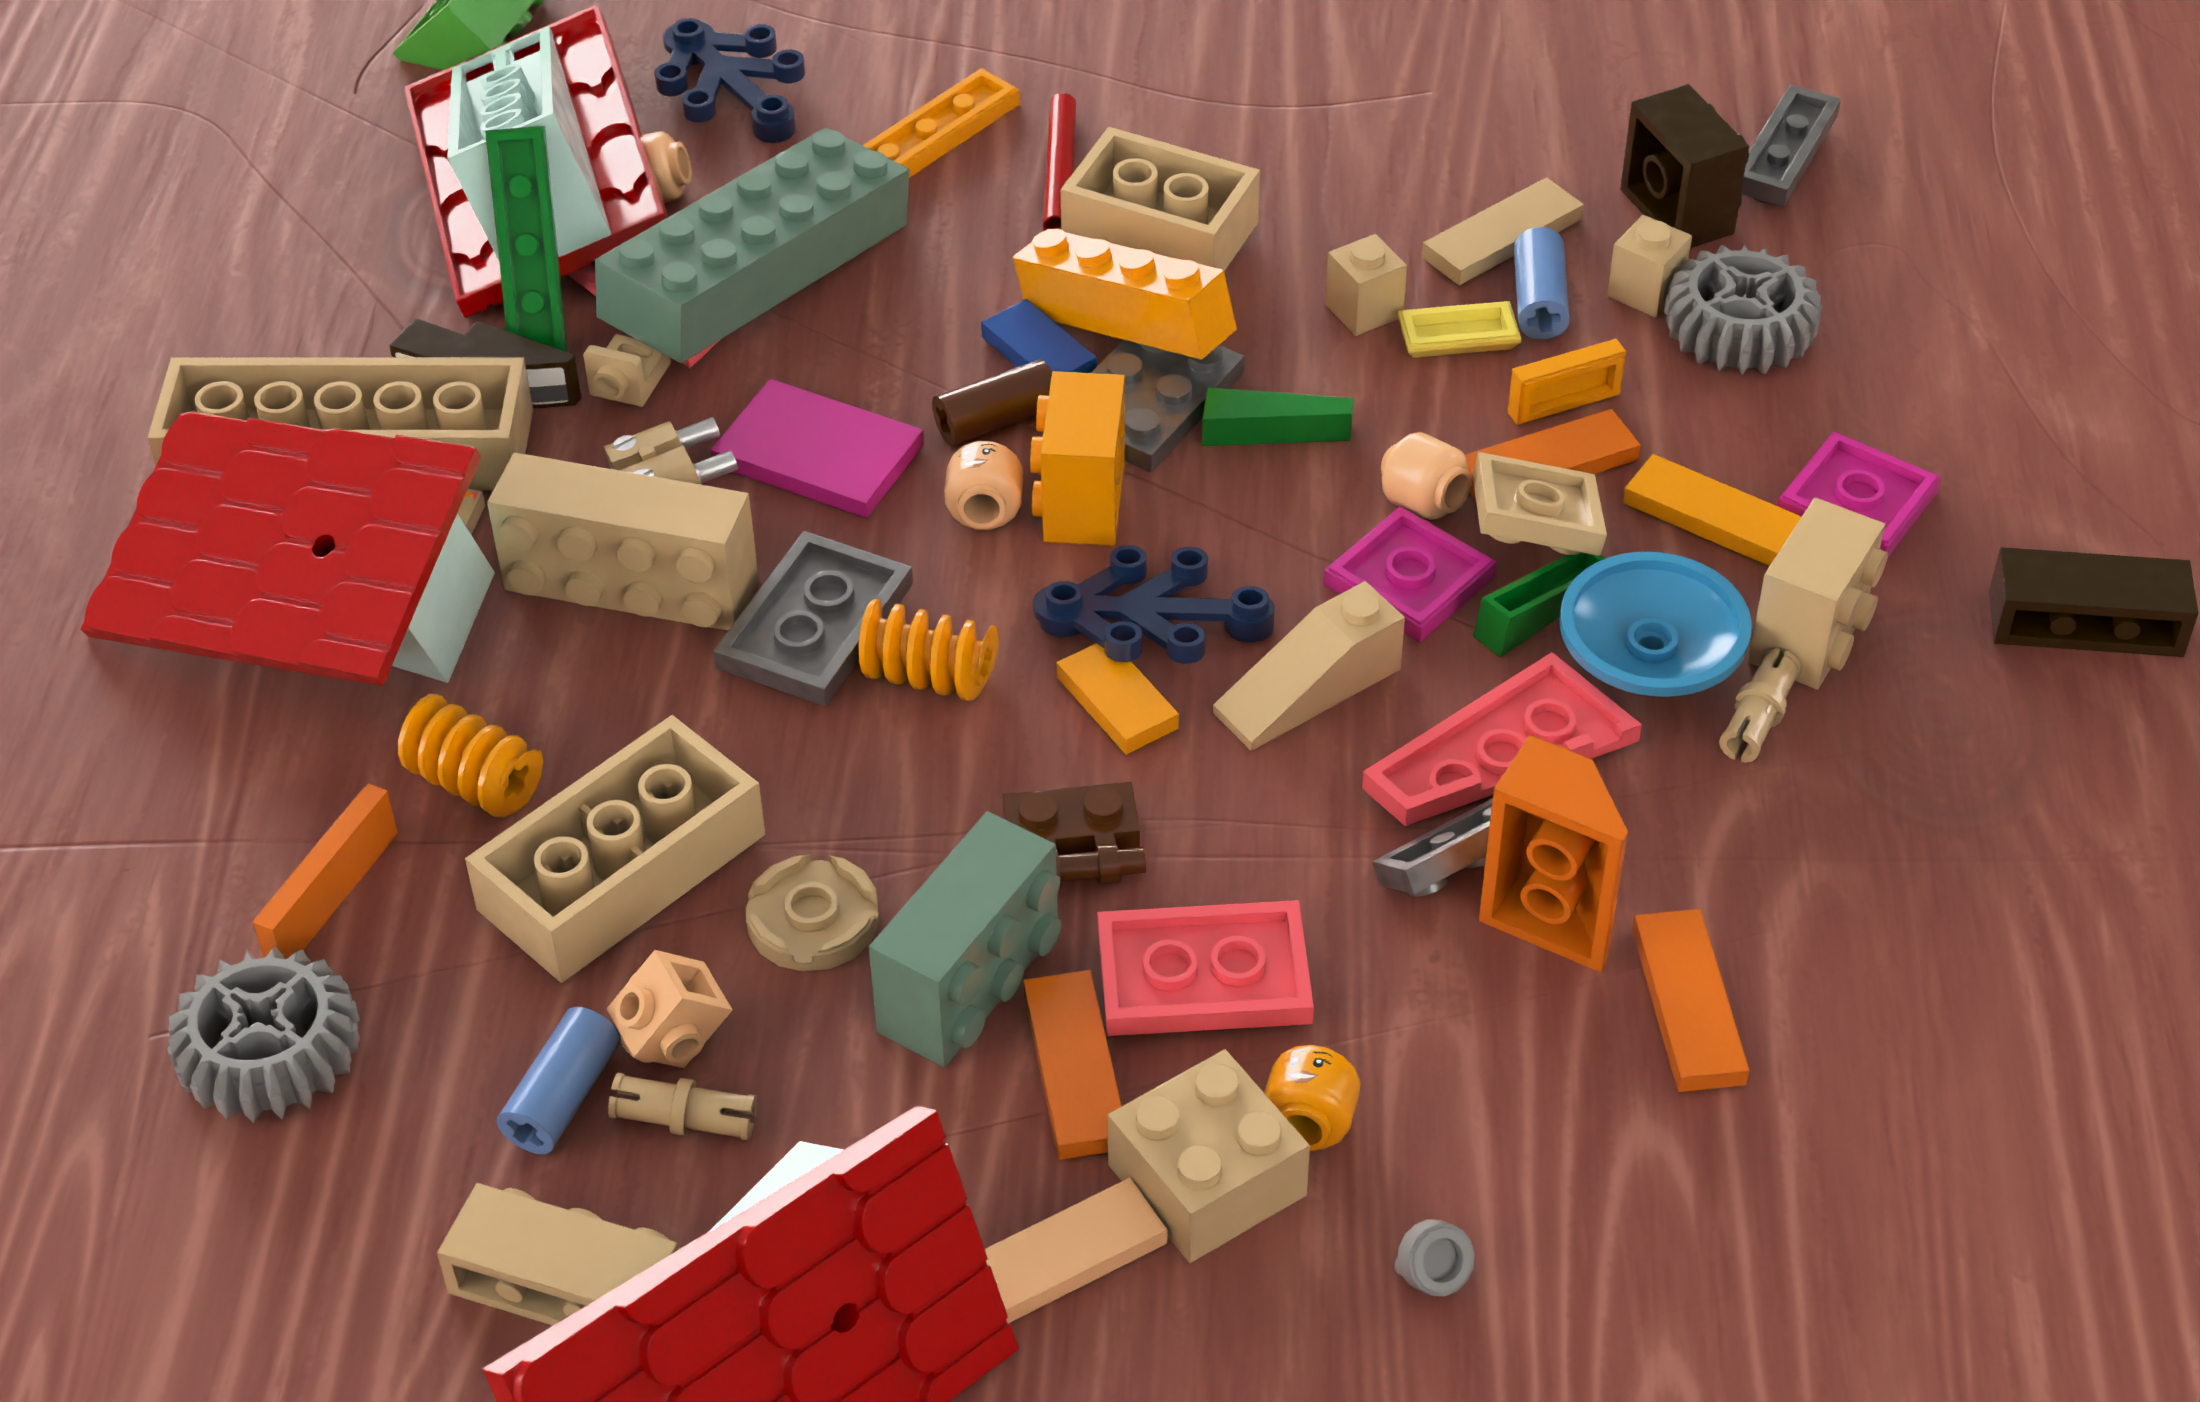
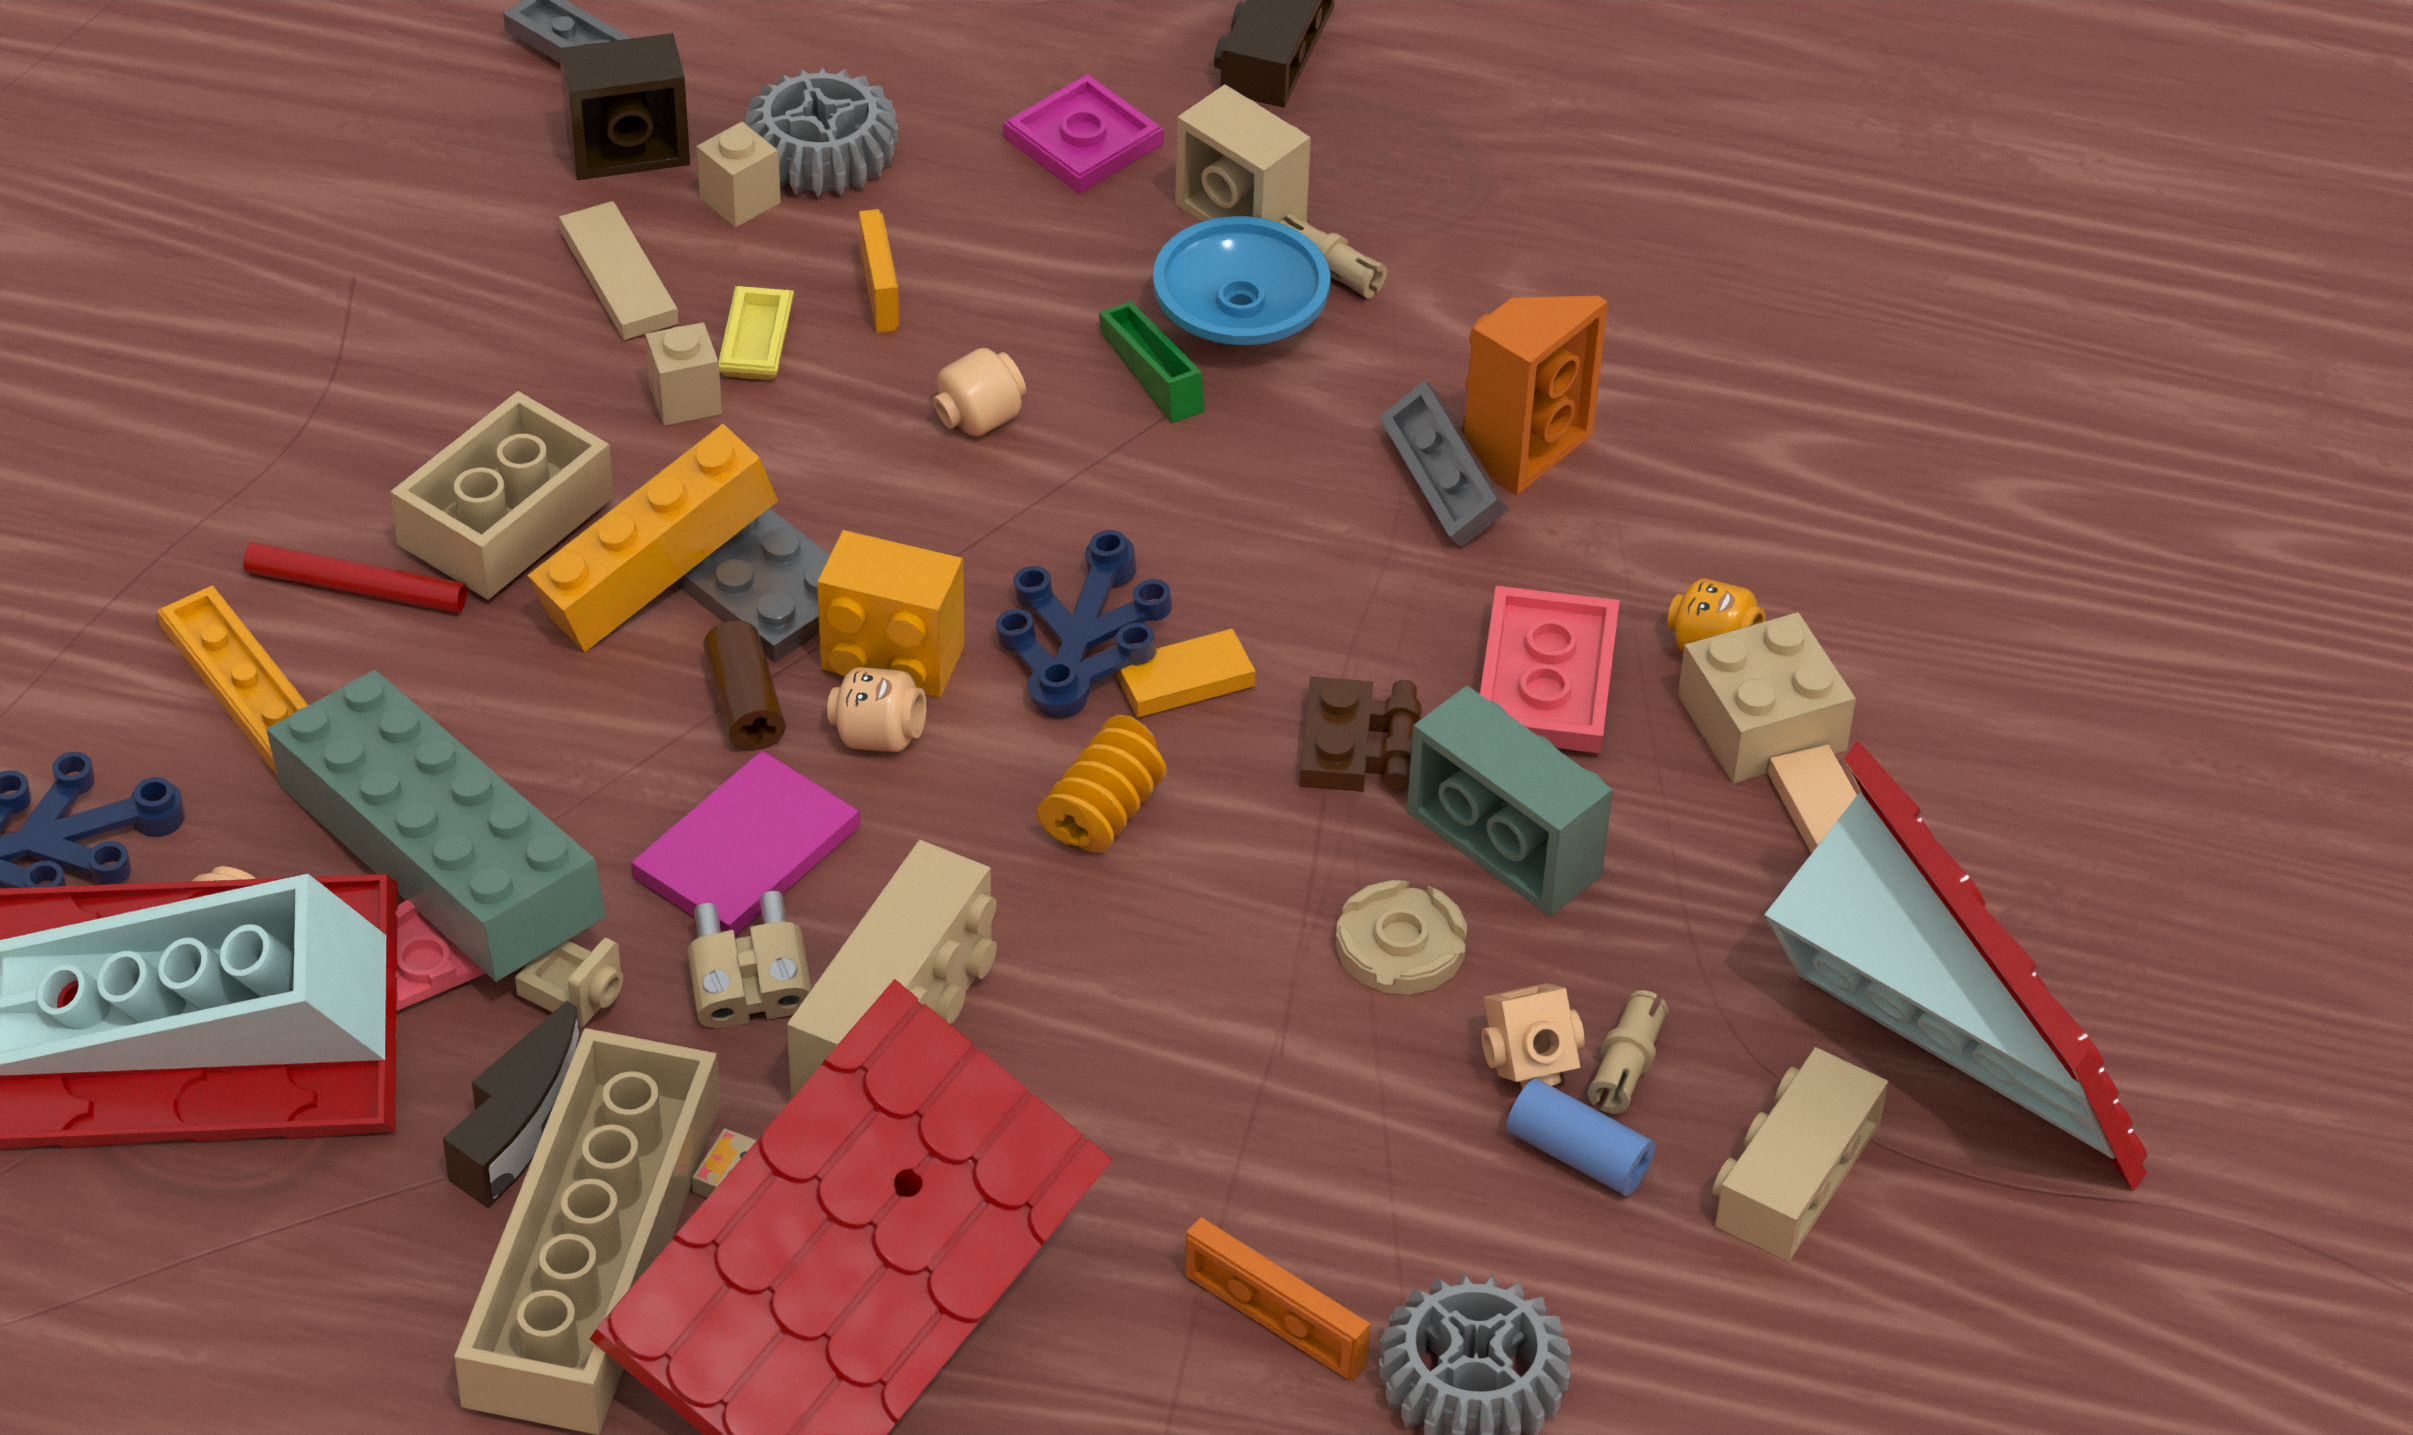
camera: 80 degrees left, 0 degrees up
light orange piece [398,694,543,818] -> none
tan brick [465,715,765,983] -> none
green tile [485,126,568,352] -> none
flat silver plate [713,531,913,707] -> none
blue tile [981,299,1097,373] -> none
orange tile [1023,970,1122,1160] -> none
green piece [1202,387,1354,446] -> none
tan slope [1213,581,1405,751] -> none
dark pink tile [1323,506,1497,643] -> none
coral wing [1362,652,1642,827] -> none
light grey tile [1394,1219,1475,1296] -> none
orange tile [1465,409,1641,502] -> none
tan plate [1472,452,1607,556] -> none
medium blue piece [1514,227,1570,340] -> none
light orange tile [1623,454,1802,566] -> none
orange tile [1632,909,1750,1092] -> none

